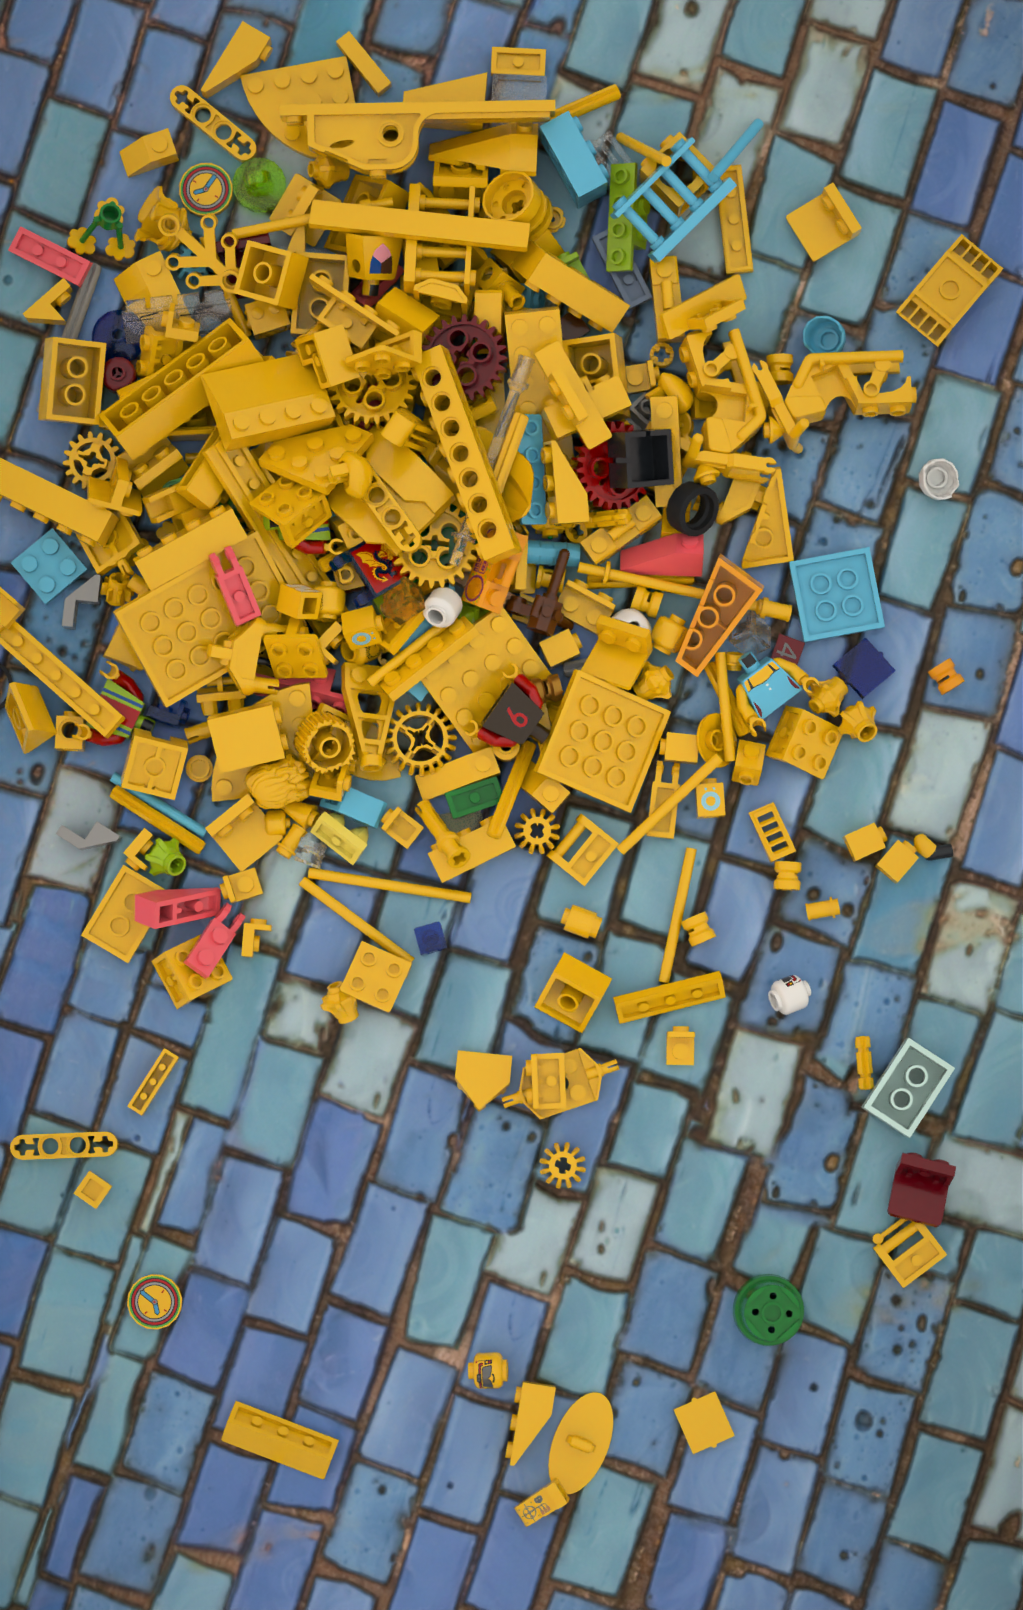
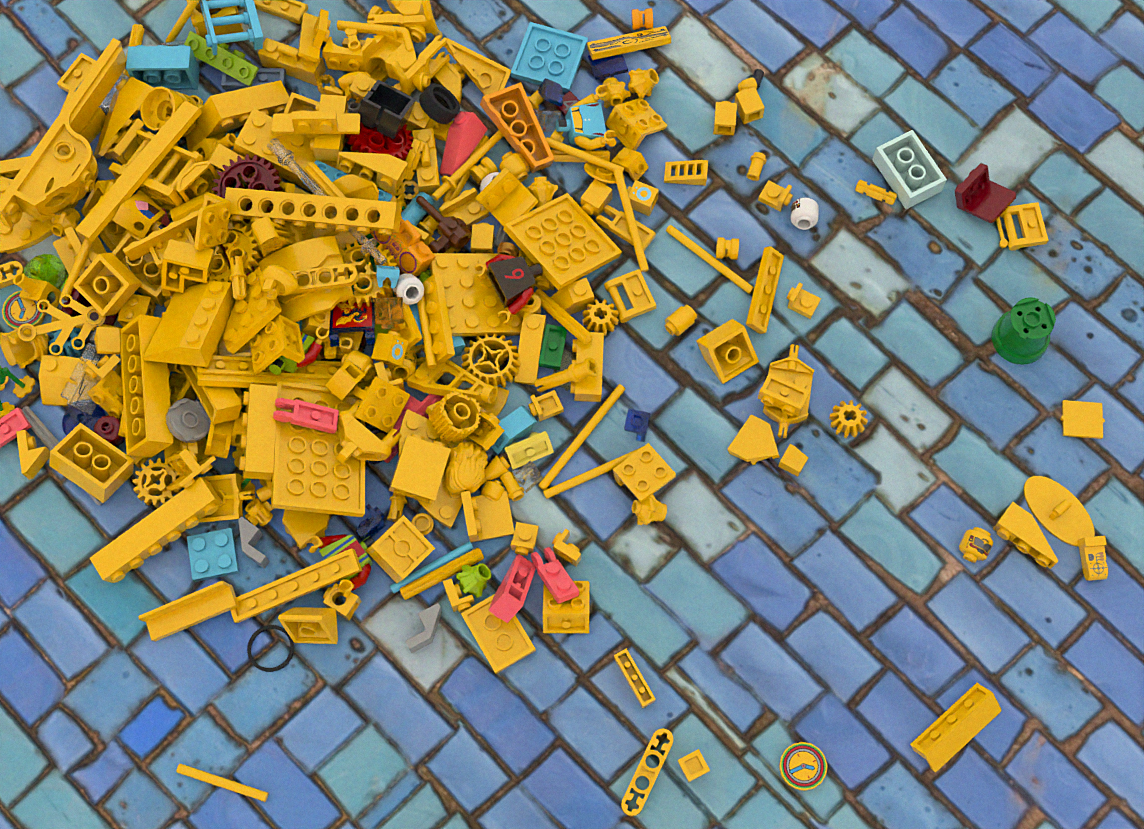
camera: 60 degrees left, 15 degrees down
yellow hips [196,675,246,716] -> none
yellow wheel [773,861,802,891] -> none
none -> yellow bracket [13,273,61,308]
none -> yellow slope [94,326,120,355]
none -> light grey tile [166,398,211,443]
none -> yellow axle [229,256,247,300]
none -> medium azure tile [376,265,400,288]
none -> clear blue slope [538,78,563,107]
none -> yellow tile [587,26,671,60]
none -> yellow bracket [758,180,793,212]
none -> yellow slope [778,444,809,477]

